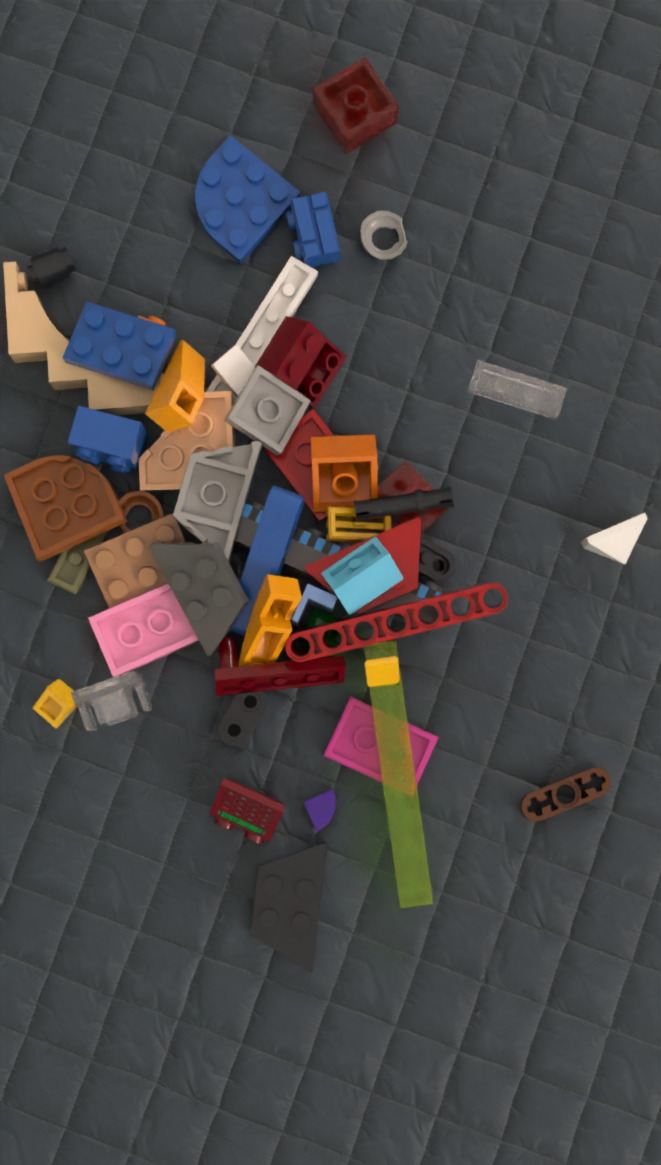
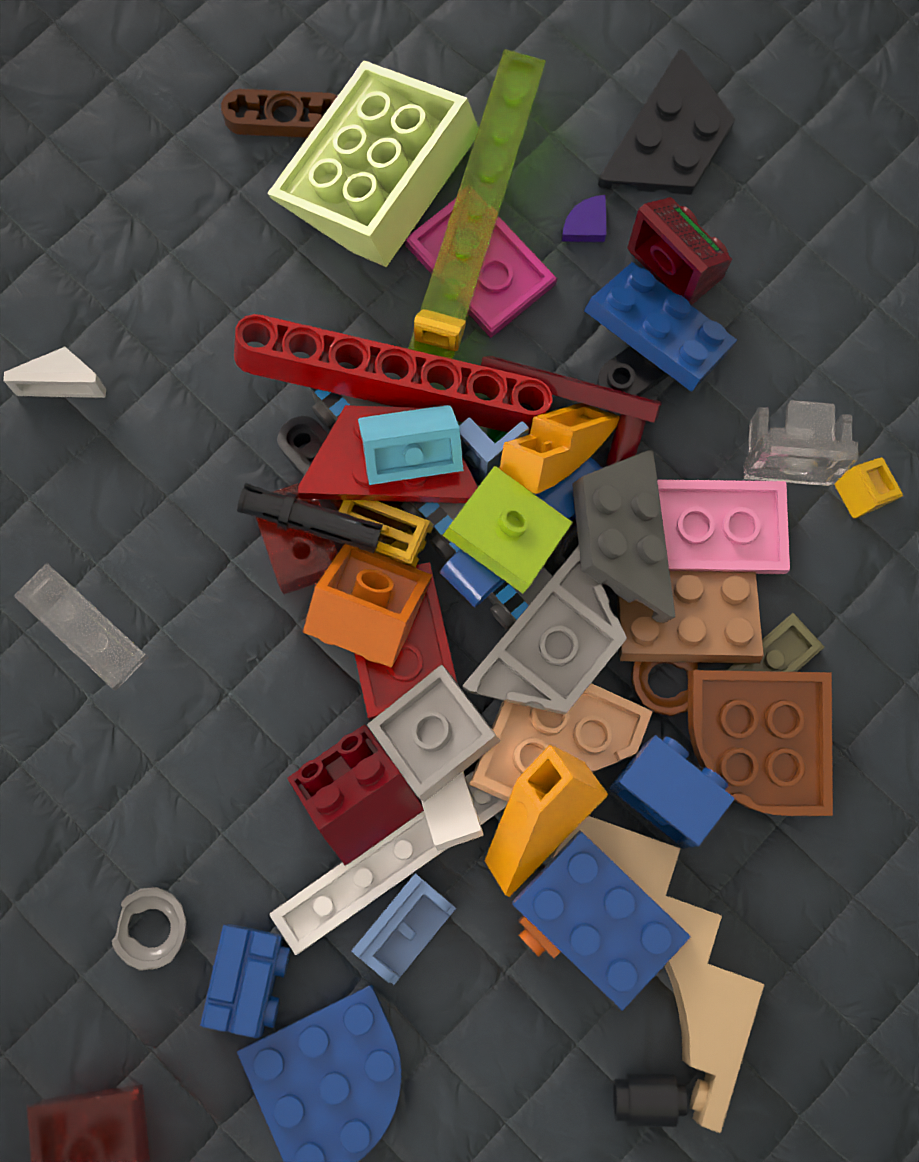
camera: 155 degrees left, 5 degrees down
none -> yellowish green slope [268,61,480,267]
none -> medium blue hinge [352,874,456,985]
none -> lime plate [443,466,572,594]
none -> blue plate [584,262,737,392]

